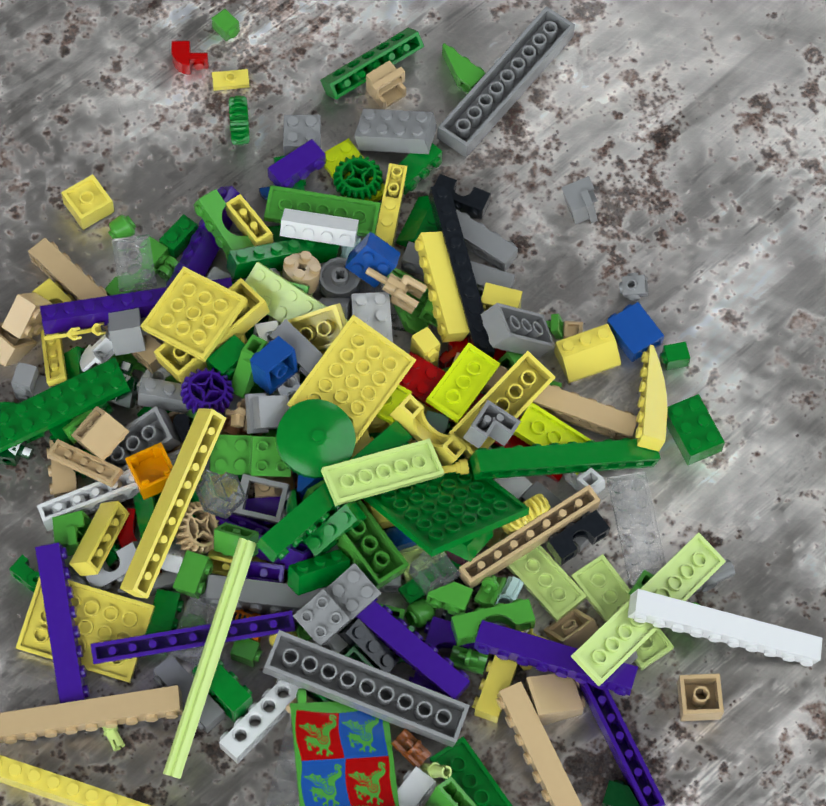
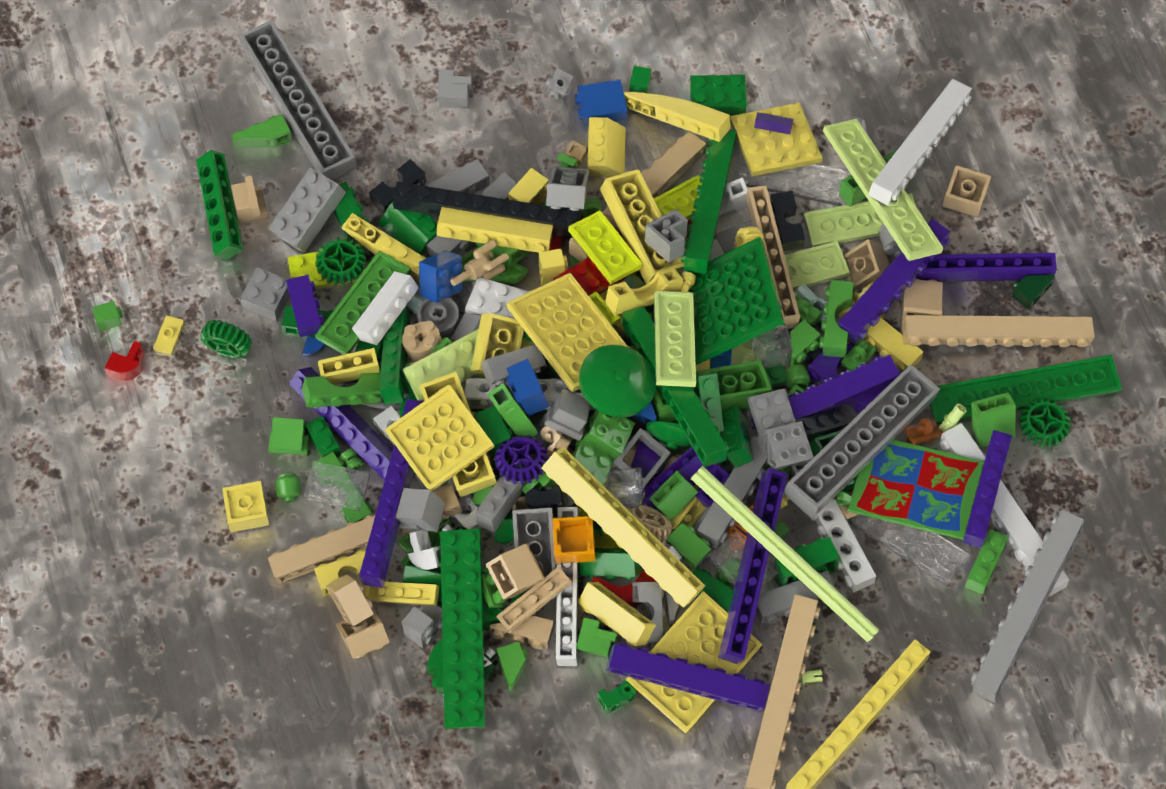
camera: 65 degrees left, 0 degrees up
light yellow flag [44,322,106,340] -> none
none -> bright green plate [268,417,309,455]
none -> bright green slope [496,642,528,691]
none -> light yellow plate [730,103,823,177]
none -> dark purple slope [754,112,794,134]

